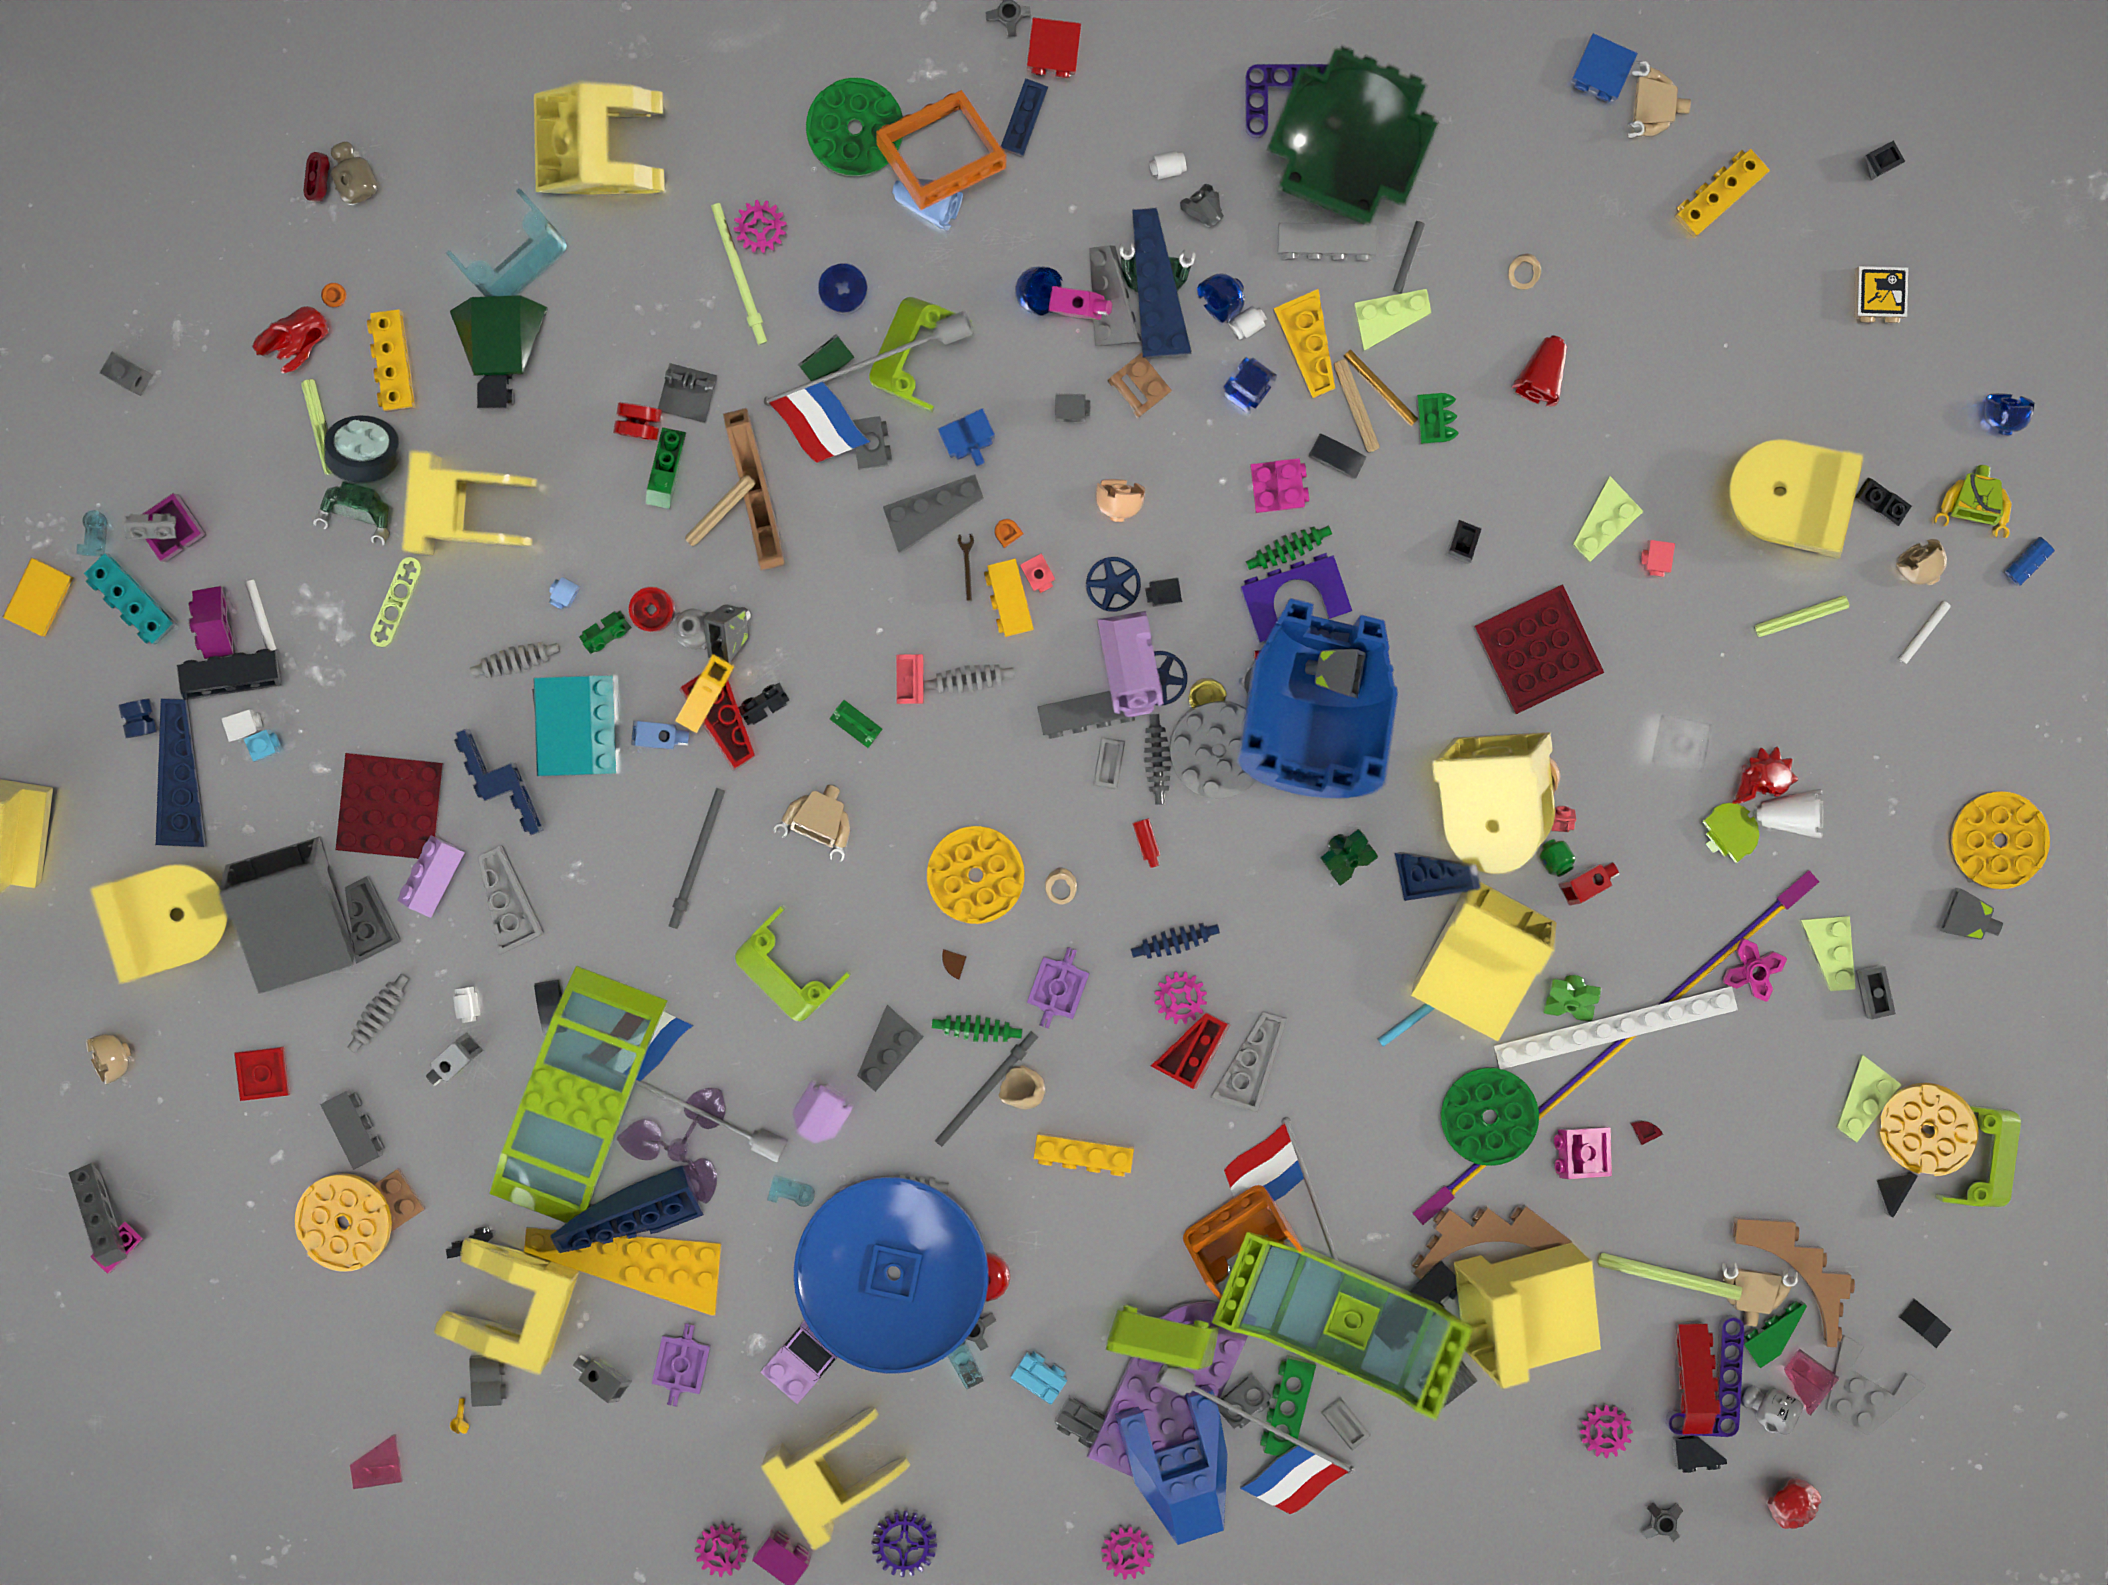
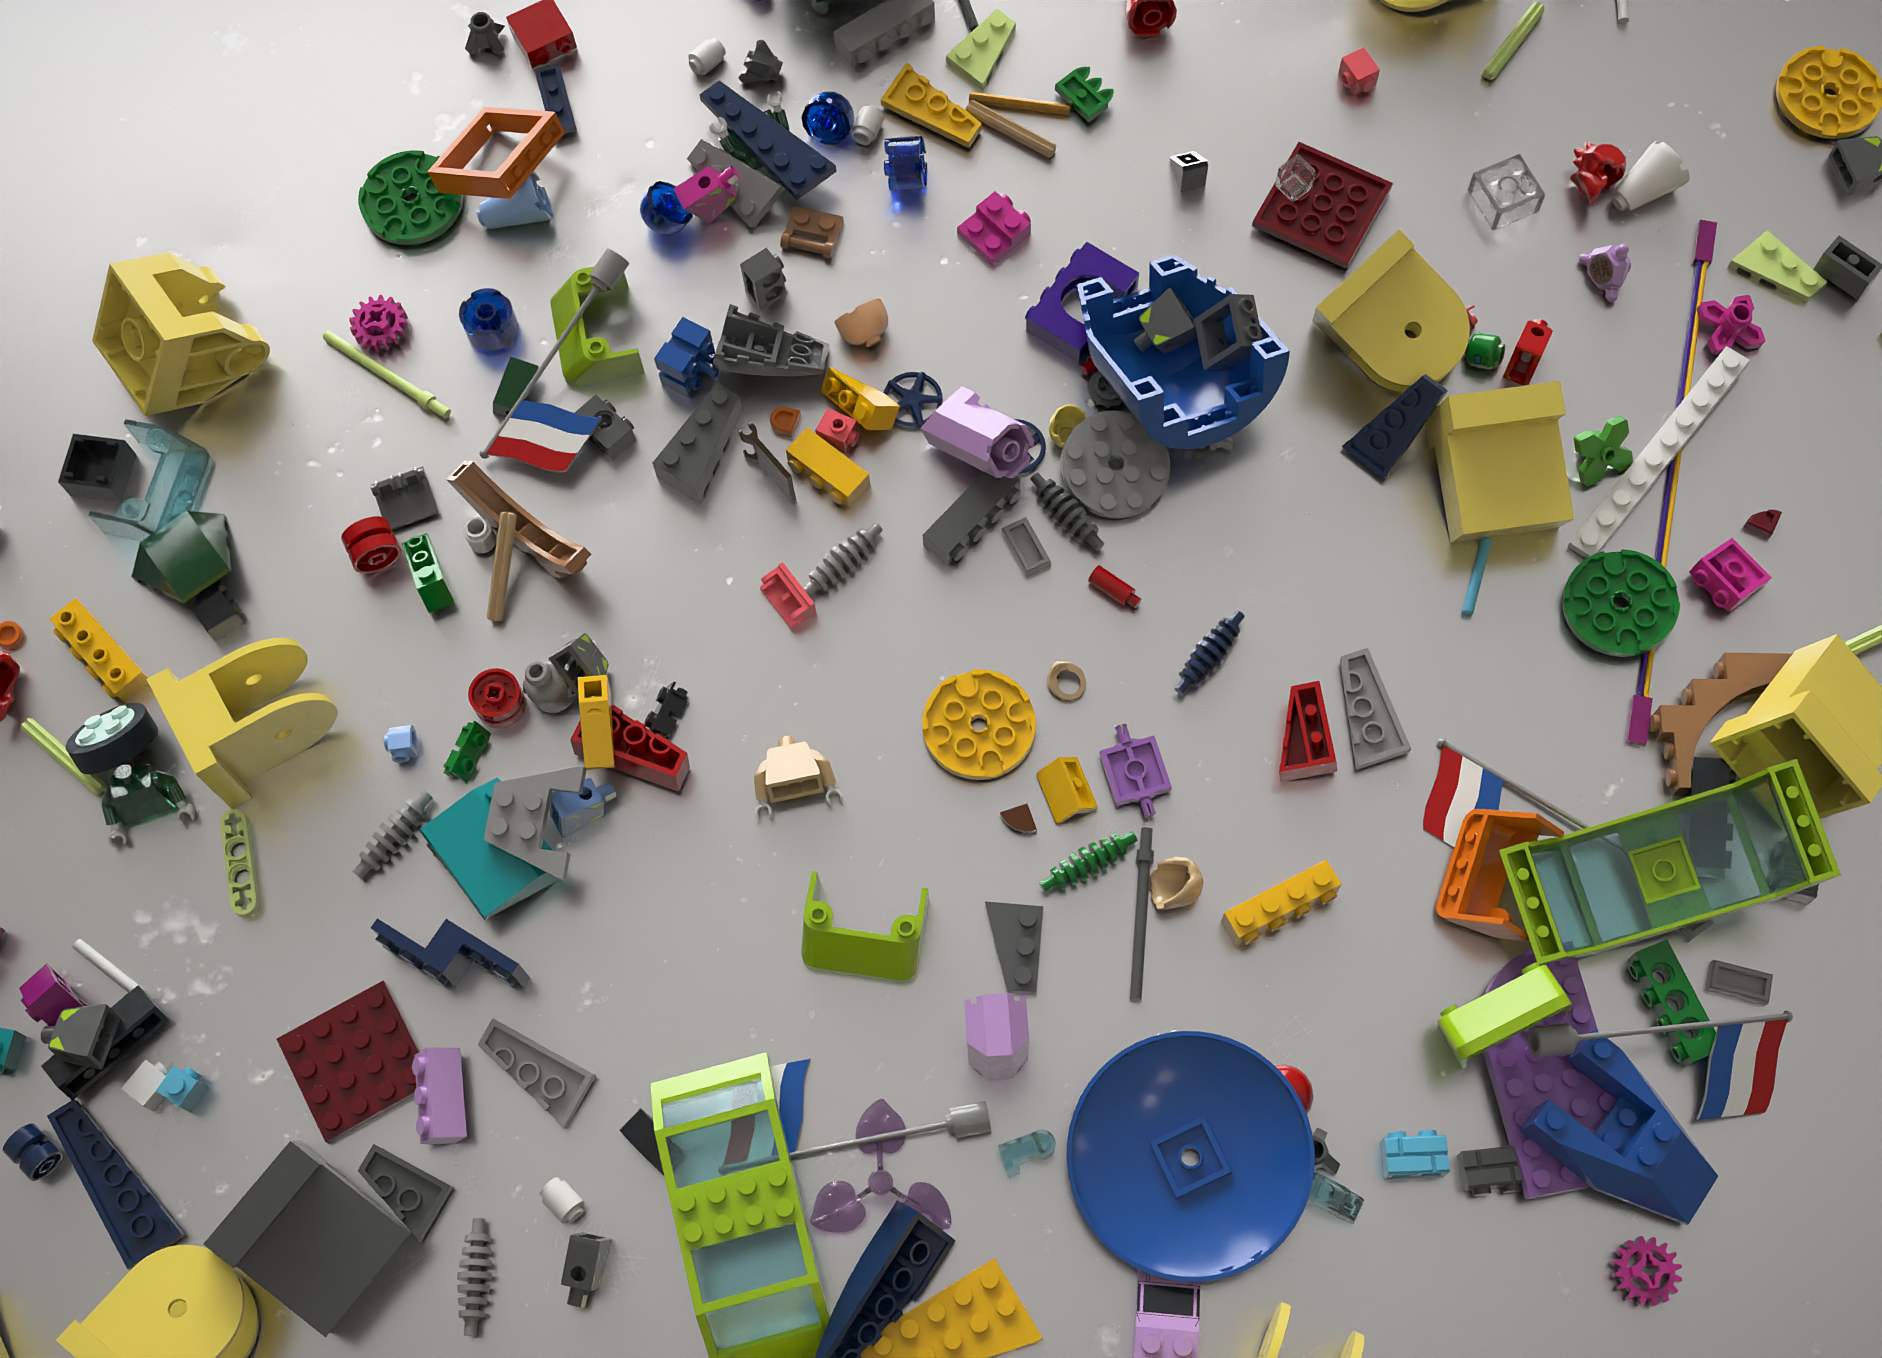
camera: 30 degrees left, 20 degrees down
dark grey bar [668,788,725,929] -> none
green hinge [829,700,882,748] -> none
black slope [1145,578,1182,607] -> none
dark pink gear [1154,971,1207,1024] -> none
dark grey brick [1217,1372,1271,1429] -> none
green piece [1246,525,1332,570] -> none
black slope [1309,434,1366,478] -> none
dark green plant [1320,829,1378,886] -> none
yellowish green wing [1573,476,1644,562] -> none
lime piece [1702,803,1760,863] -> none
none -> dark grey torso [41,1004,121,1070]
none -> black container [58,434,136,503]
none -> white brick [463,517,496,553]
none -> light grey wing [484,766,587,881]
none -> dark grey wedge [712,304,829,376]
none -> yellow slope [820,367,900,430]
none -> yellow panel [1036,757,1098,823]
none -> dark grey window [1194,294,1263,371]
none -> clear panel [1275,154,1316,203]
none -> lavender rock [1579,244,1631,302]

